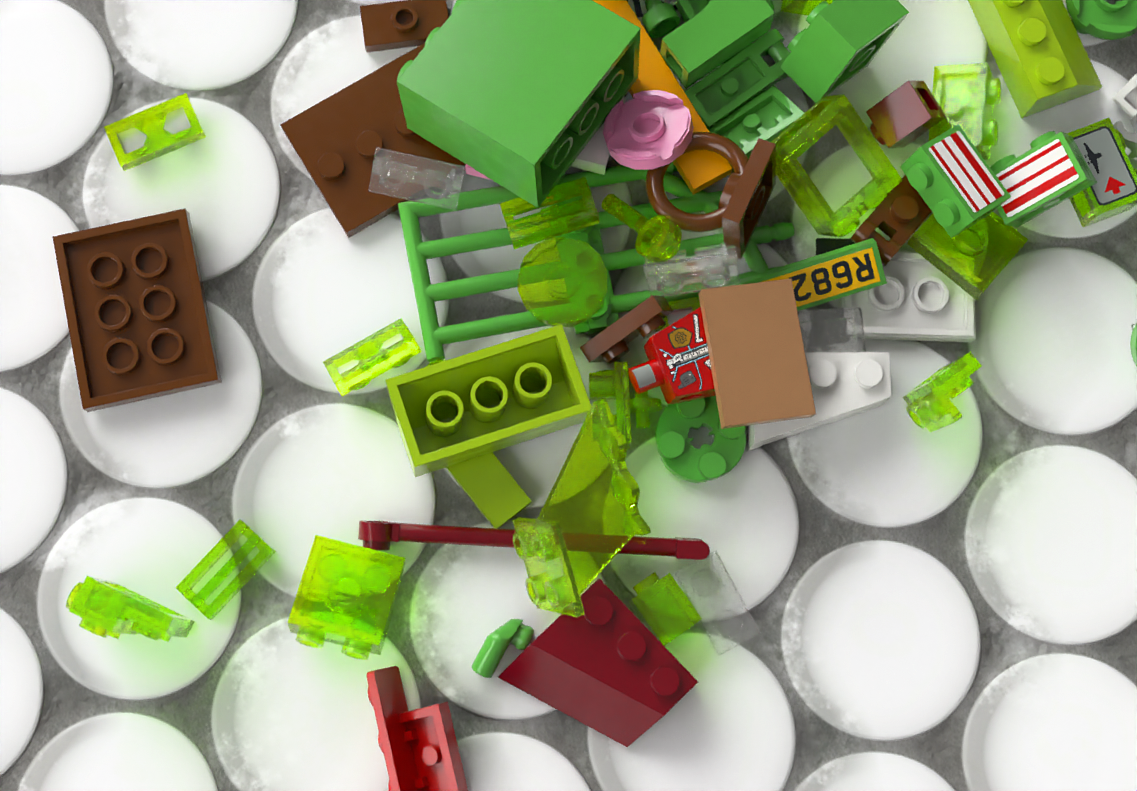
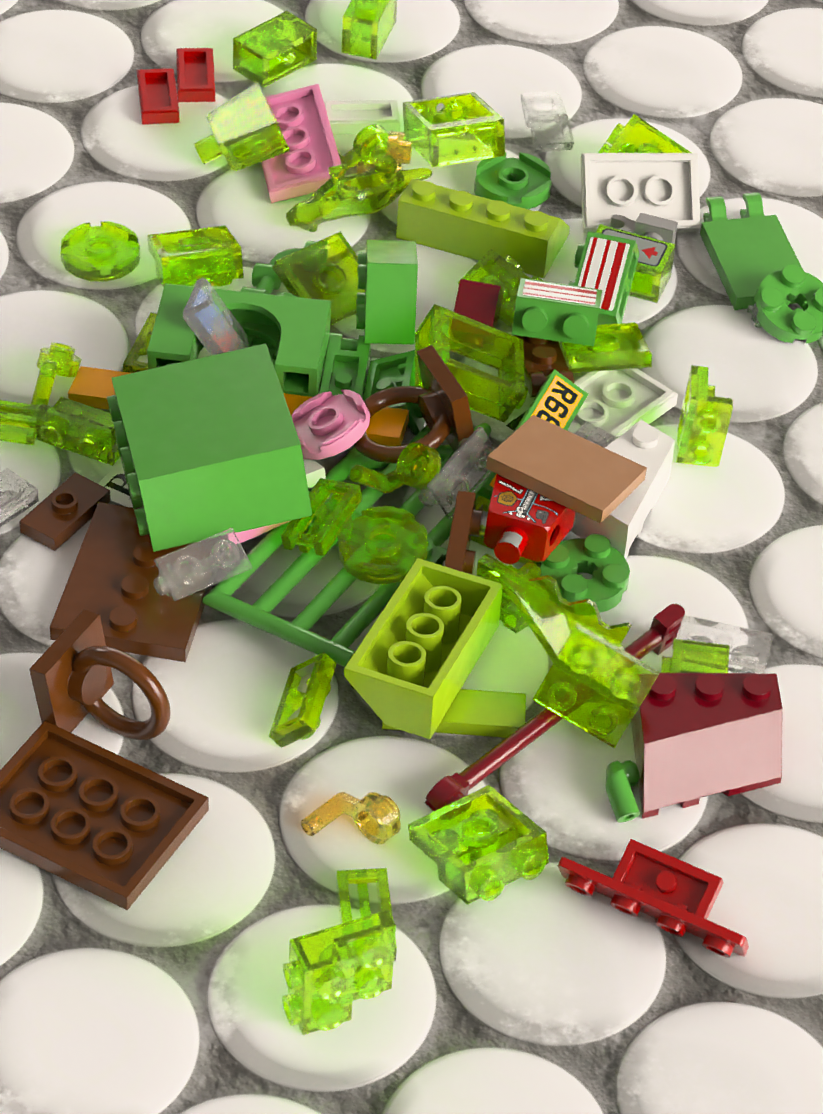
camera: 45 degrees left, 35 degrees down
none -> reddish brown tile [29,609,170,740]
none -> clear yellow plate [301,792,401,844]

